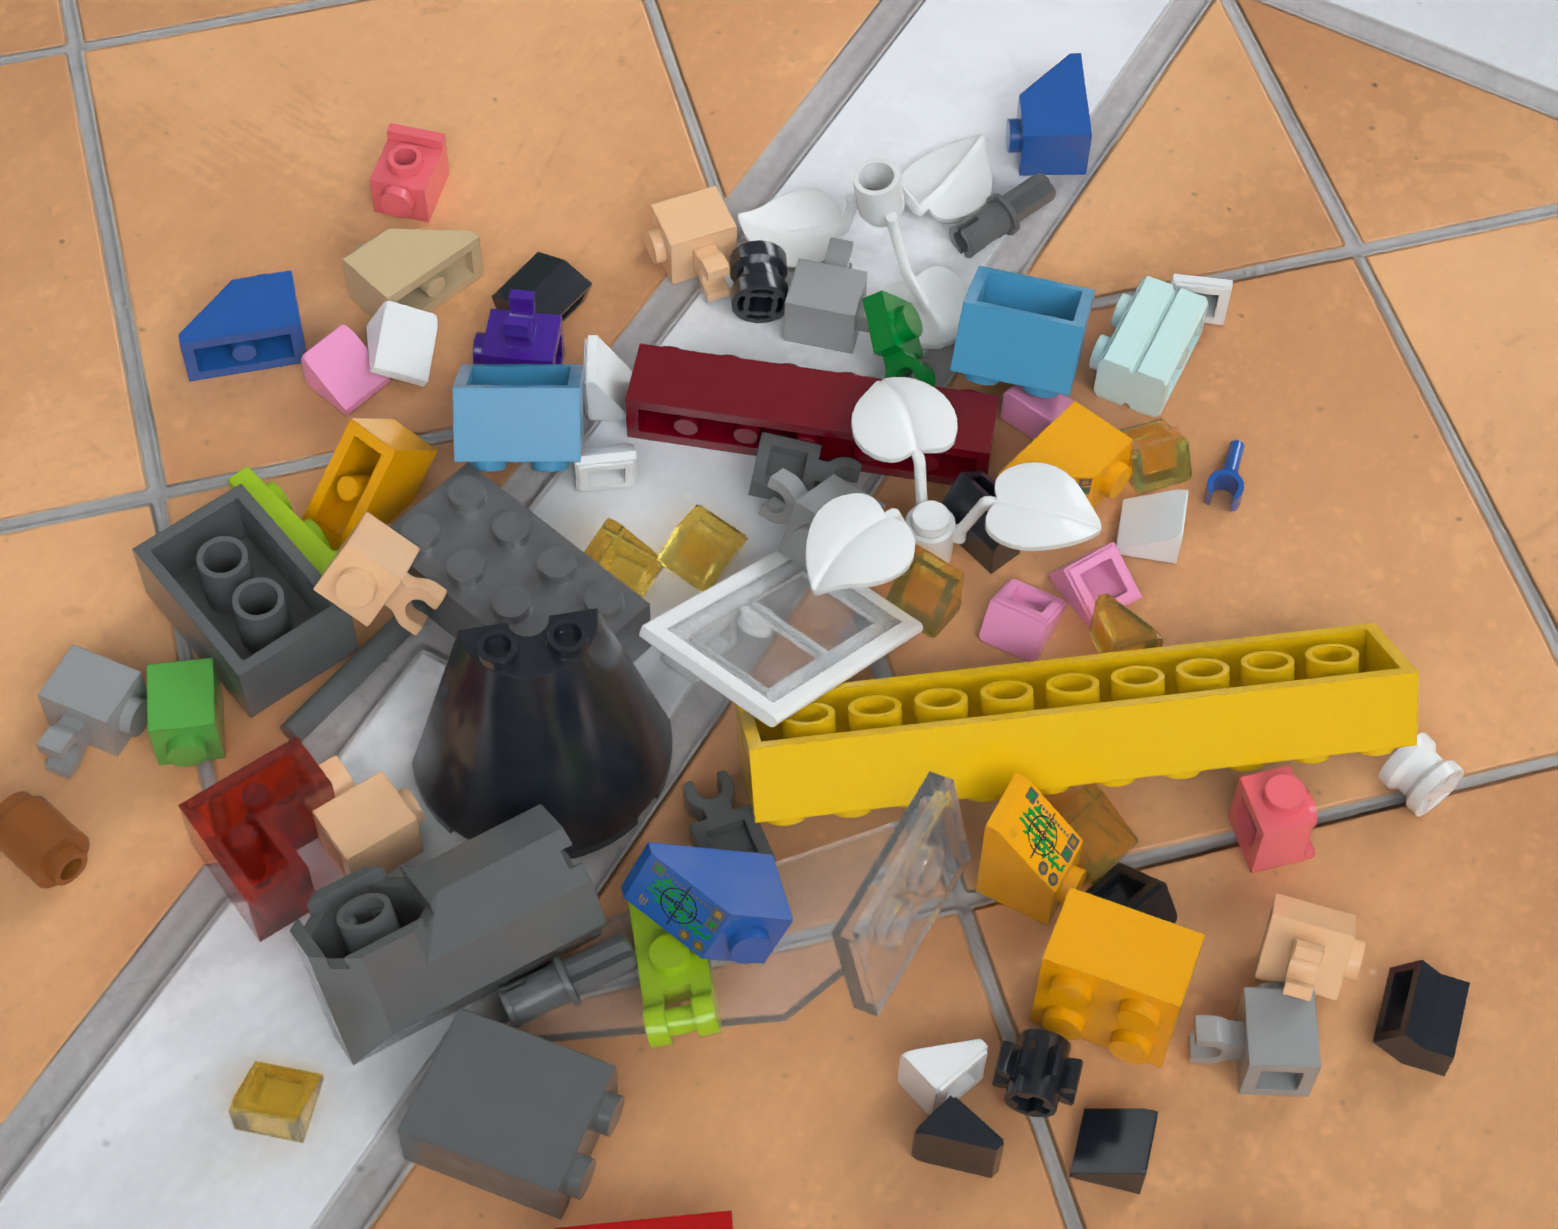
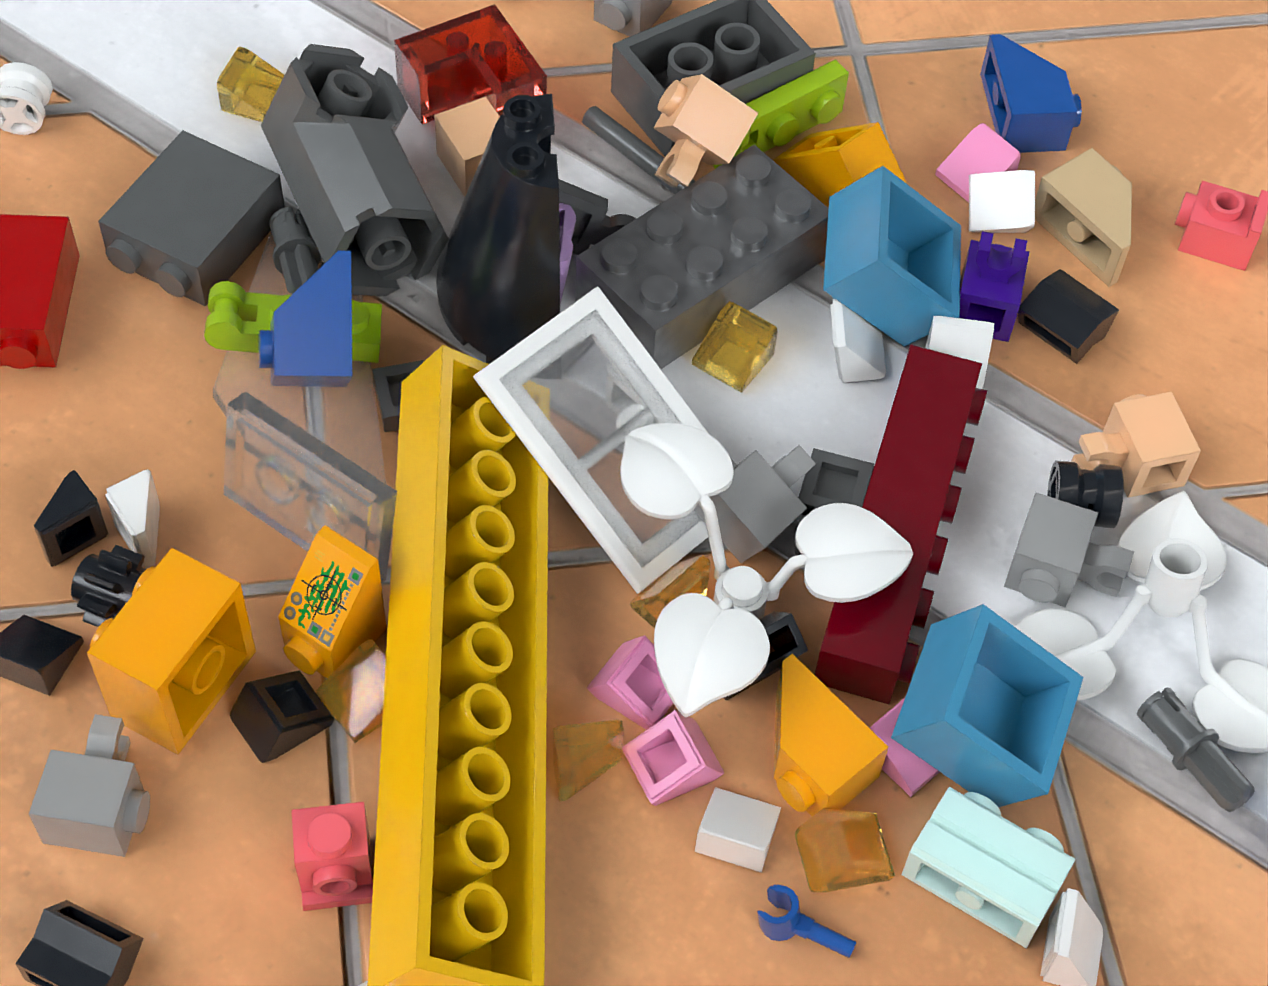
camera: 95 degrees right, 0 degrees up
bright green brick [147,658,225,767] -> none
clear yellow slope [658,504,748,592] -> none
green plate [862,290,936,386] -> none
light nougat brick [1255,893,1366,1002] -> none

